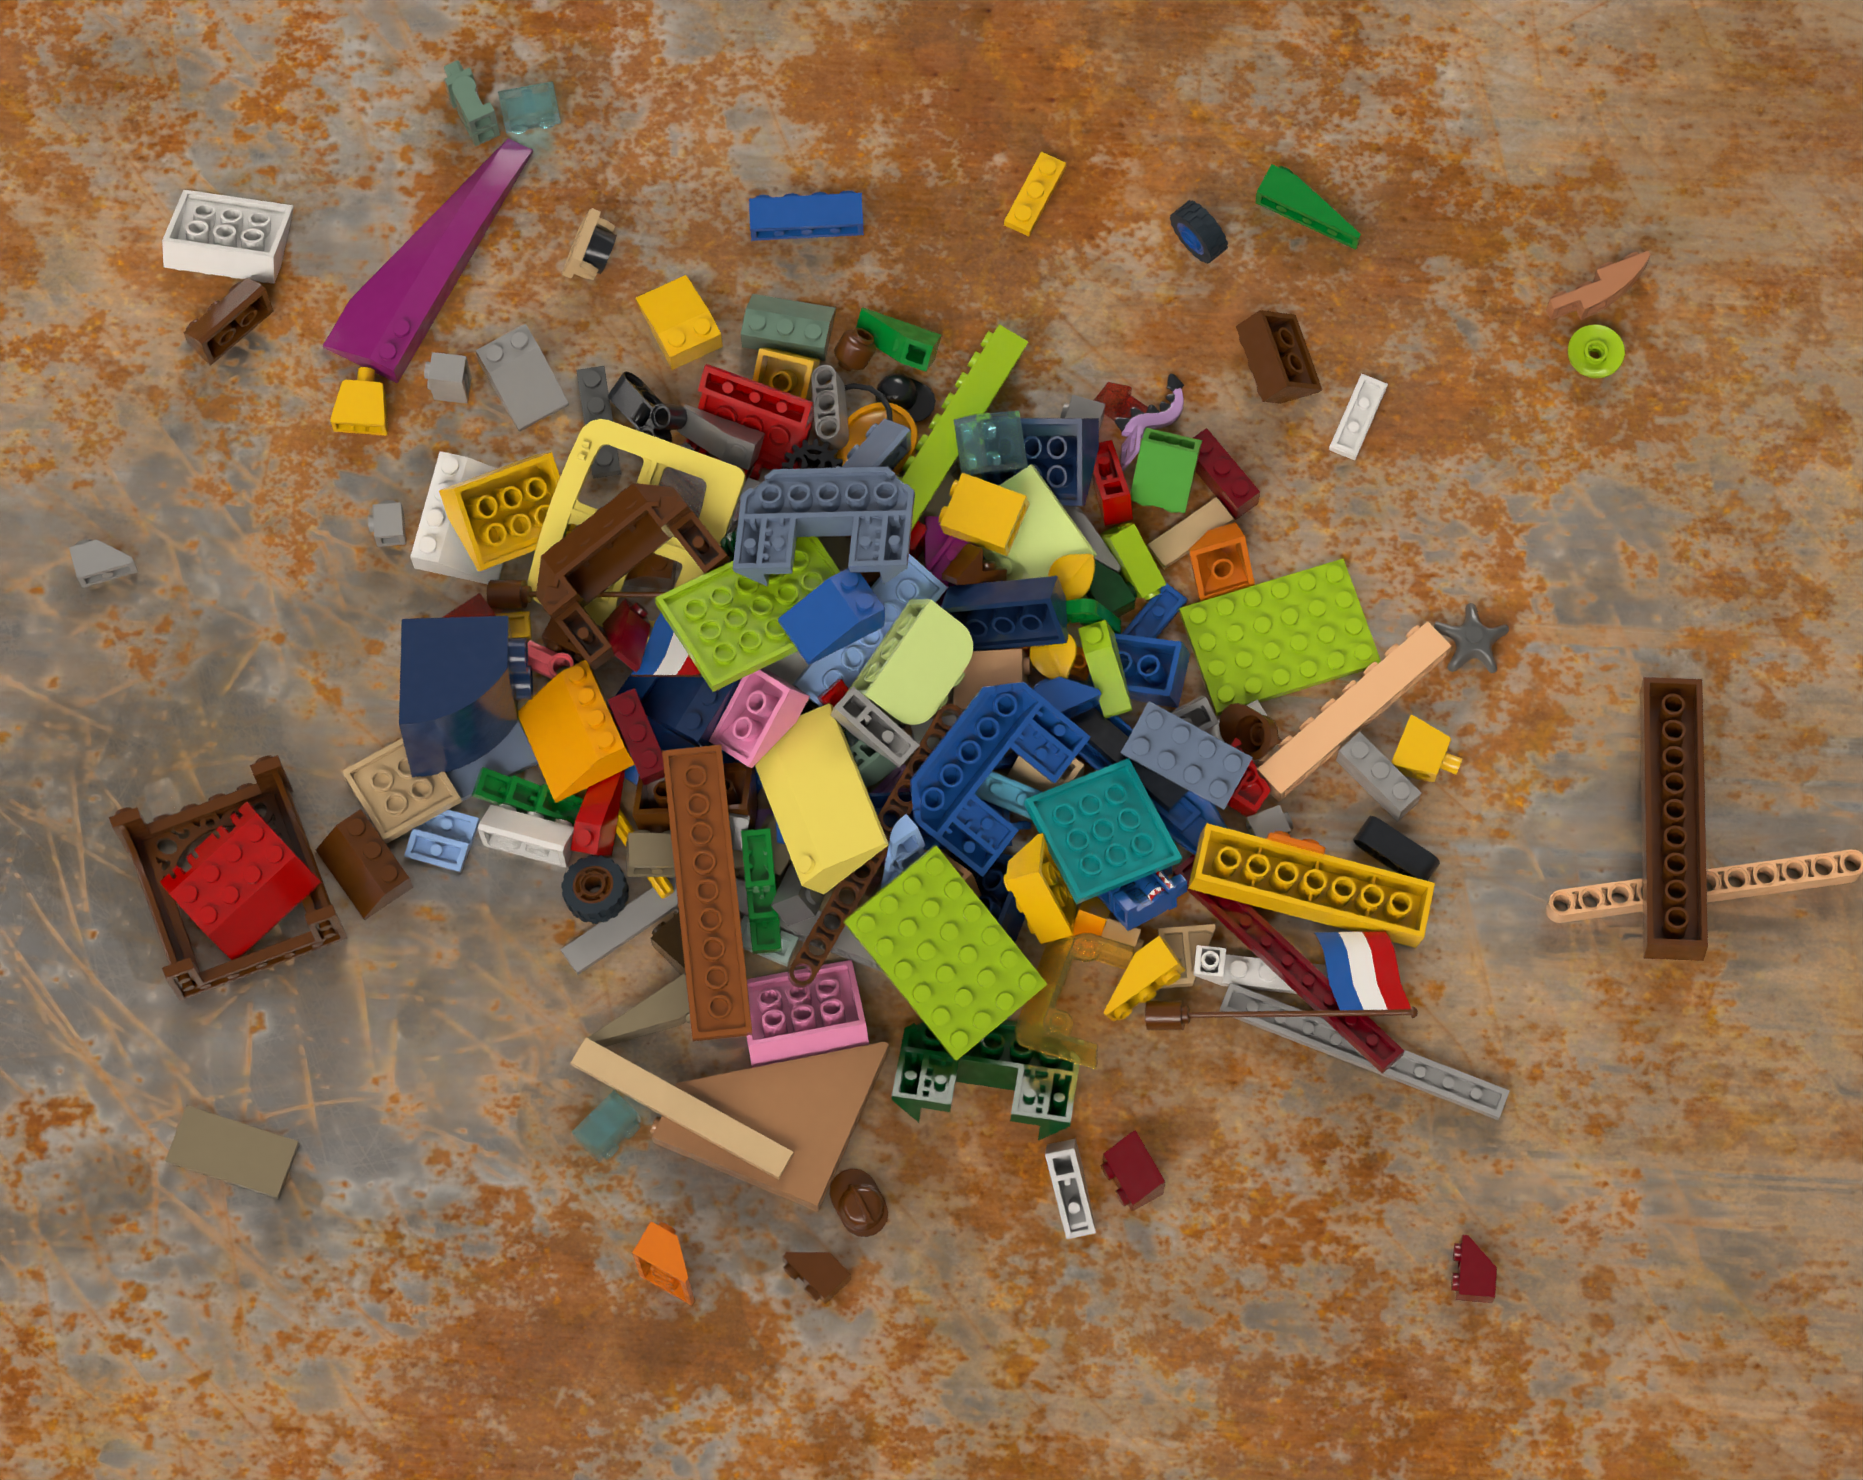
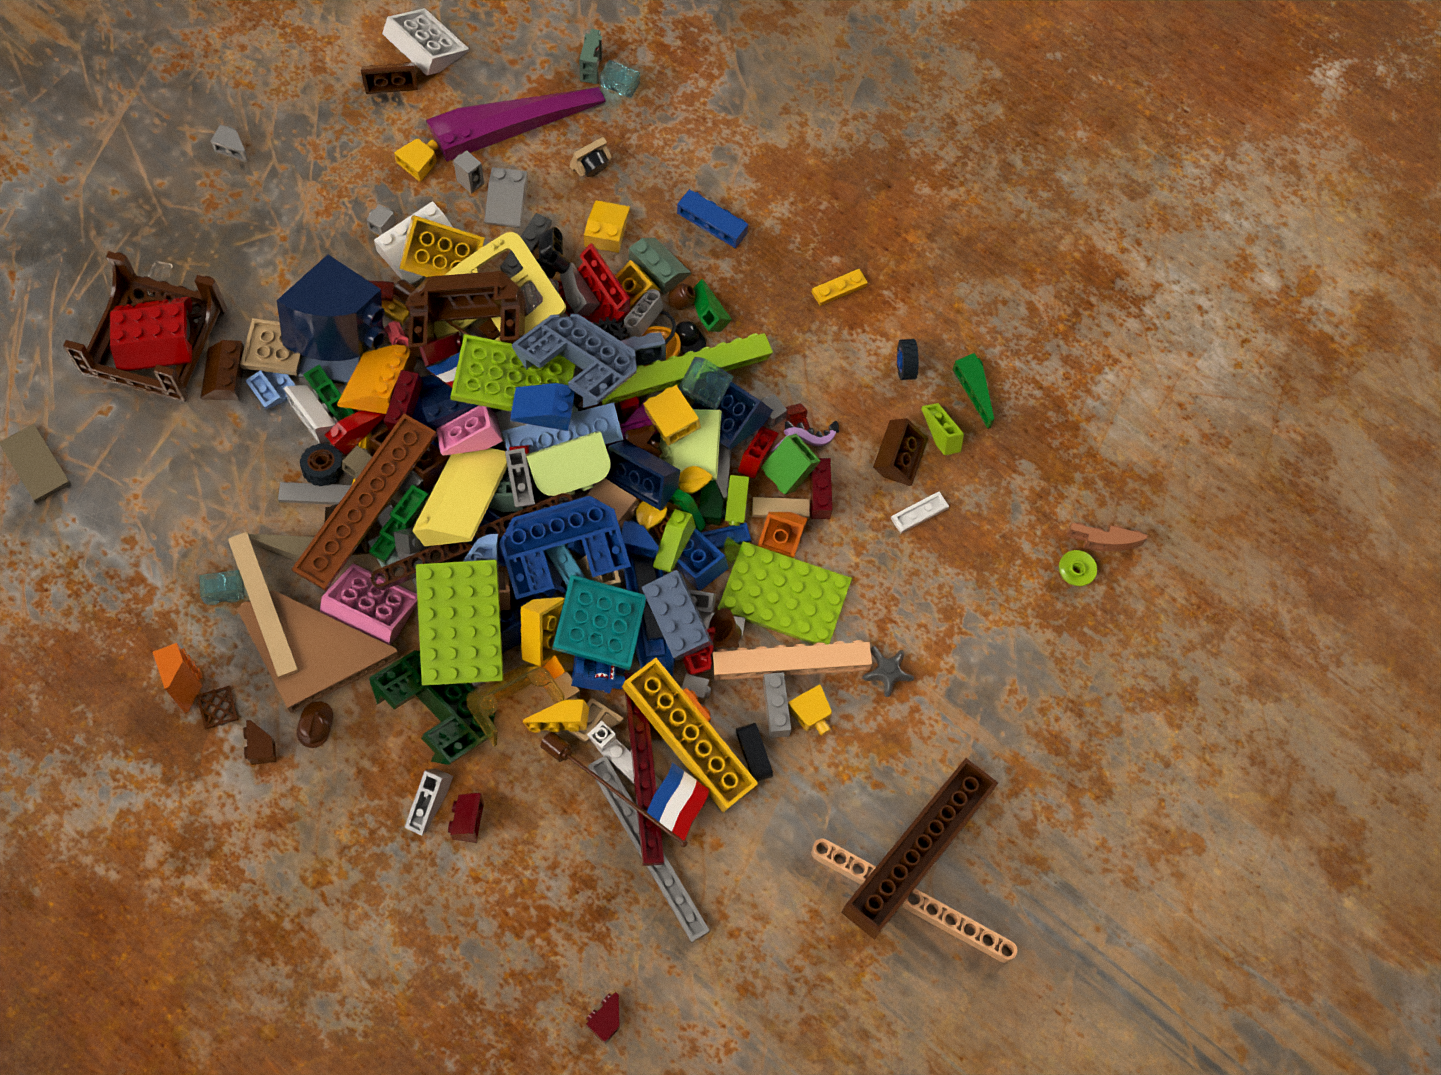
camera: 30 degrees right, 5 degrees down
none -> reddish brown window [197,686,238,730]
none -> clear neon green tile [724,536,743,563]
none -> lime slope [922,403,964,455]

